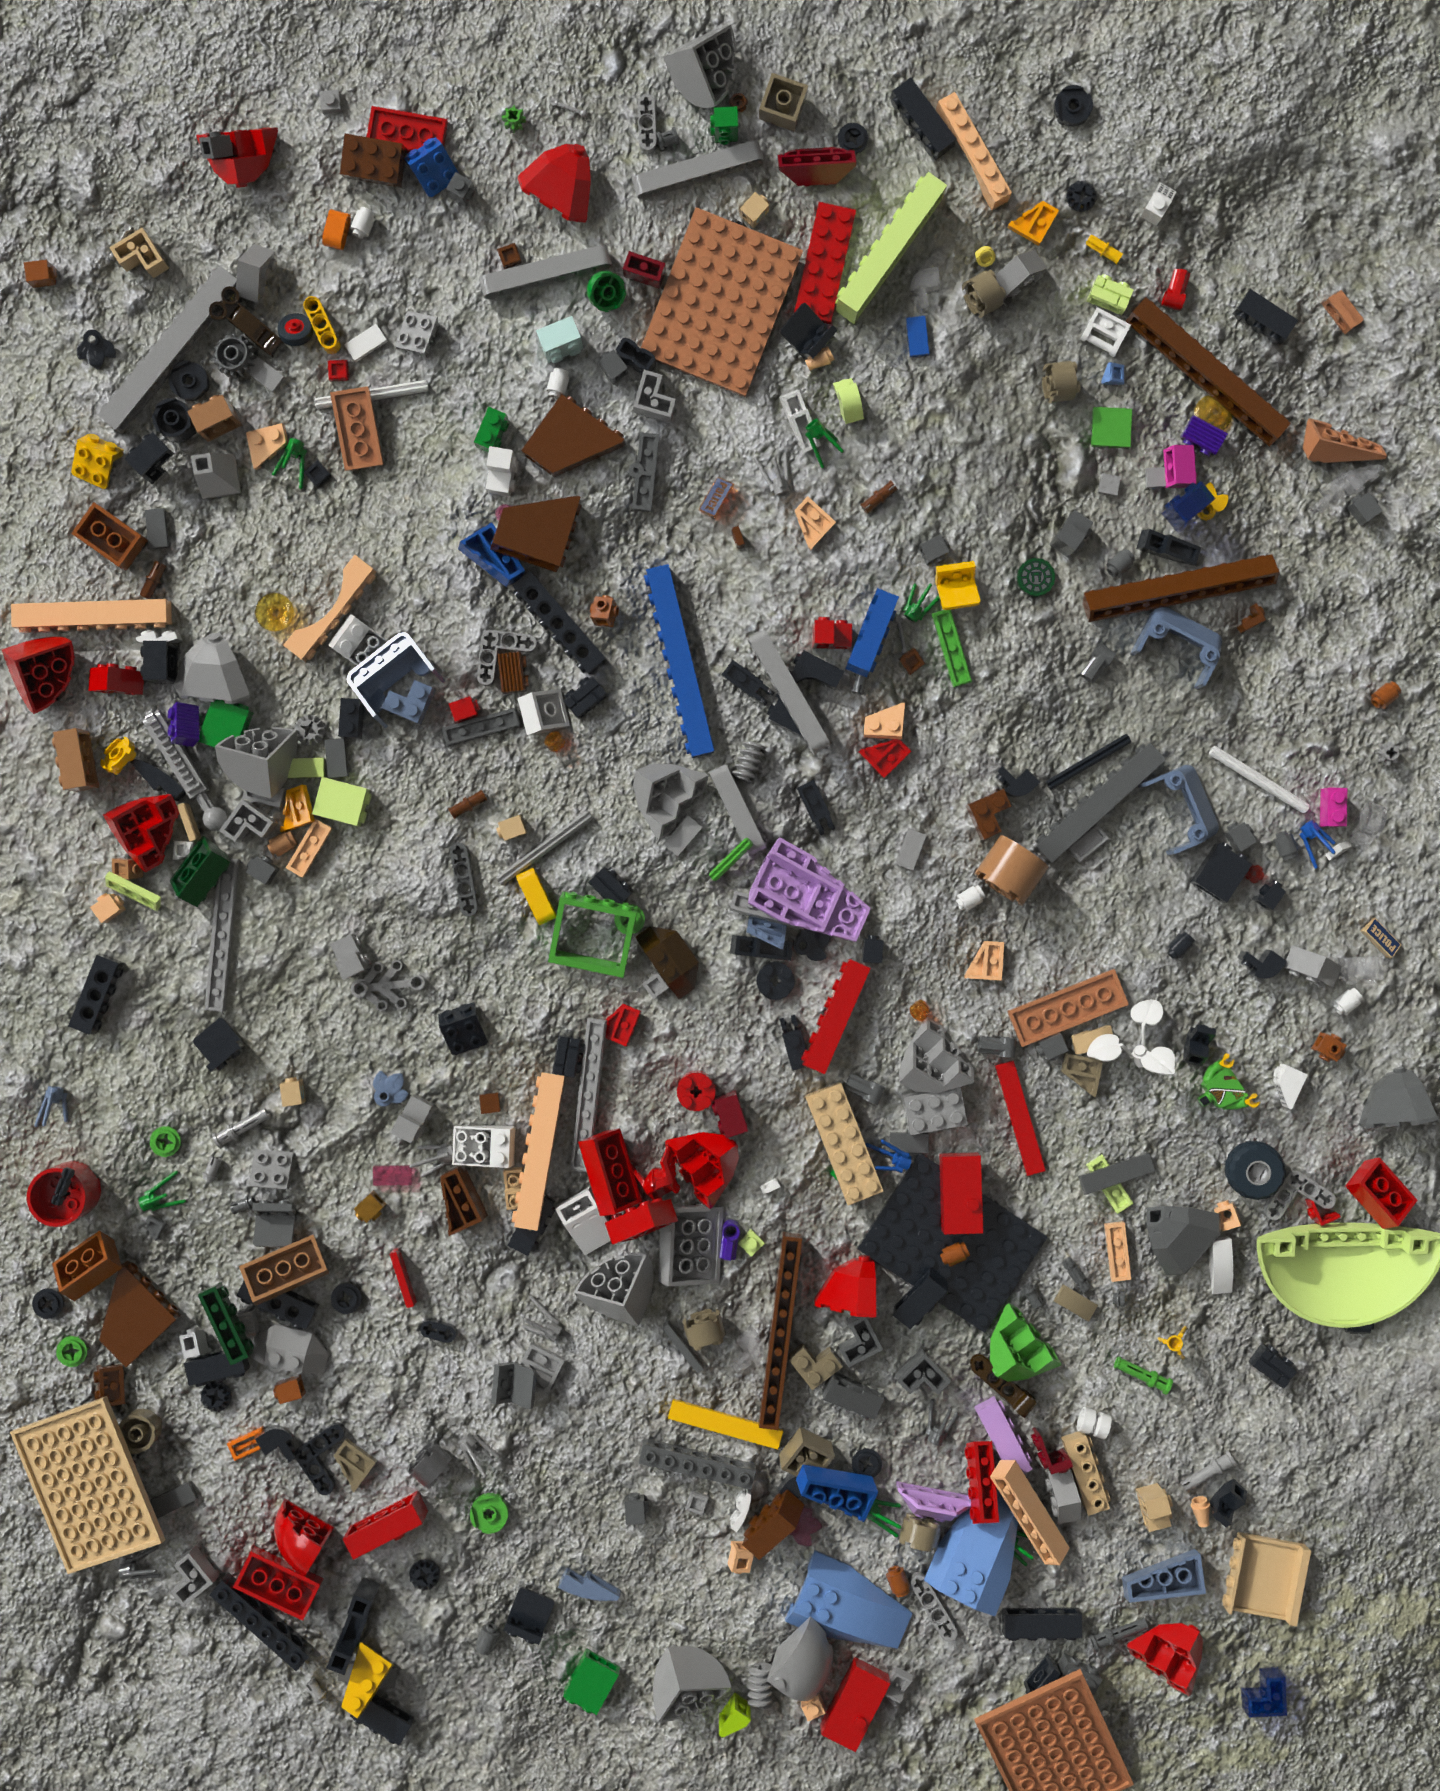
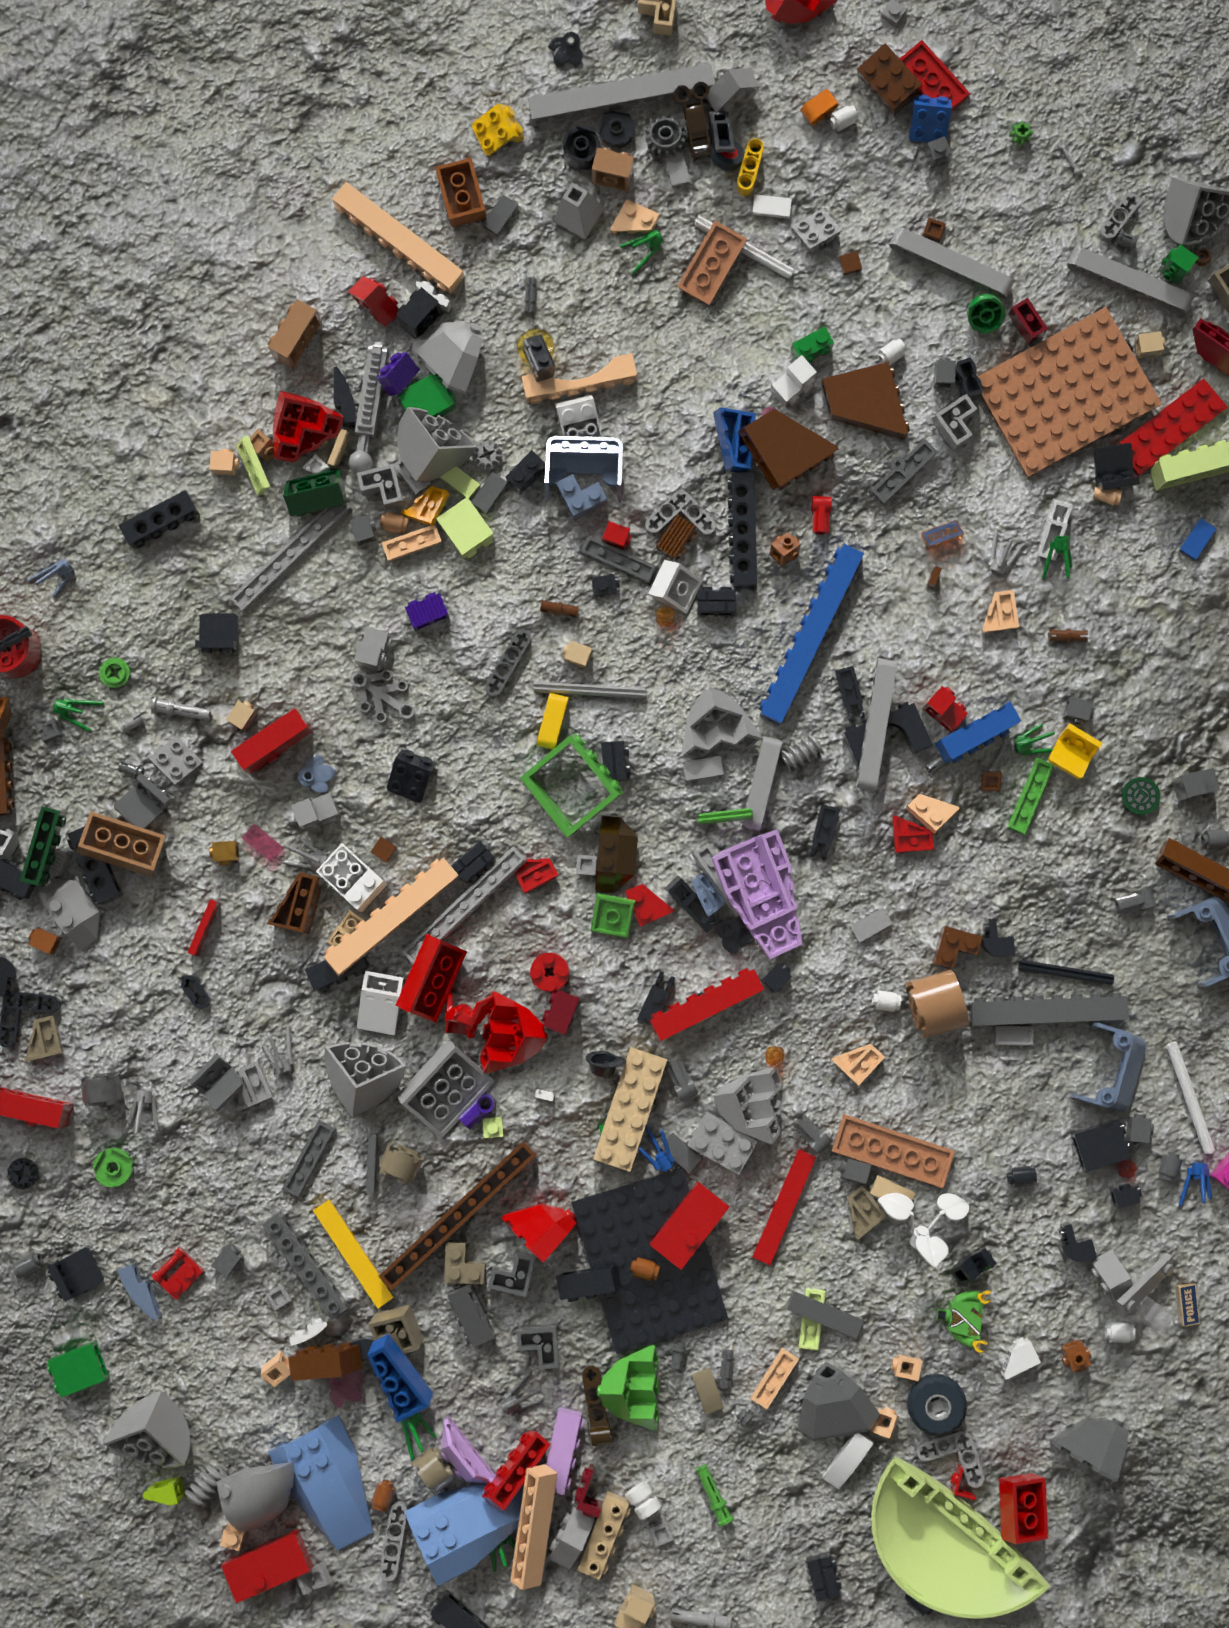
camera: 40 degrees right, 5 degrees down
red brick [1,637,74,714] -> none
yellow plate [100,737,137,775] -> none
black brick [125,432,174,484] -> none
reddish brown axle [140,561,167,599] -> none
black tile [304,460,332,488] -> none
red tile [328,360,349,382] -> none
black gear [331,1283,362,1314] -> none
red brick [517,144,591,223] -> none
light aqua brick [536,316,583,363] -> none
red brick [605,1198,678,1245] -> none
bright green gear [614,904,645,934] -> none
black plate [756,962,795,1000] -> none
yellowish green brick [833,378,864,424] -> none
black gear [851,1447,882,1478] -> none
yellow plant [1158,1326,1187,1360] -> none
white tile [1325,841,1352,861] -> none
none -> red plate [151,1247,205,1300]
none -> red brick [231,708,313,774]
none -> dark grey tile [282,1119,336,1198]
none -> dark purple brick [405,592,450,631]
none -> black brick [523,334,555,382]
none -> dark grey axle [524,277,536,315]
none -> black piece [585,1051,626,1079]
none -> bright green tile [590,893,635,938]
none -> black bracket [591,572,620,597]
none -> red wing [625,884,674,927]
none -> light grey tile [649,1520,674,1548]
none -> black slope [708,111,735,152]
none -> red piece [811,496,832,535]
none -> reddish brown tile [839,251,862,275]
none -> light nougat brick [891,1354,923,1381]
none -> light grey plate [1117,1253,1174,1318]

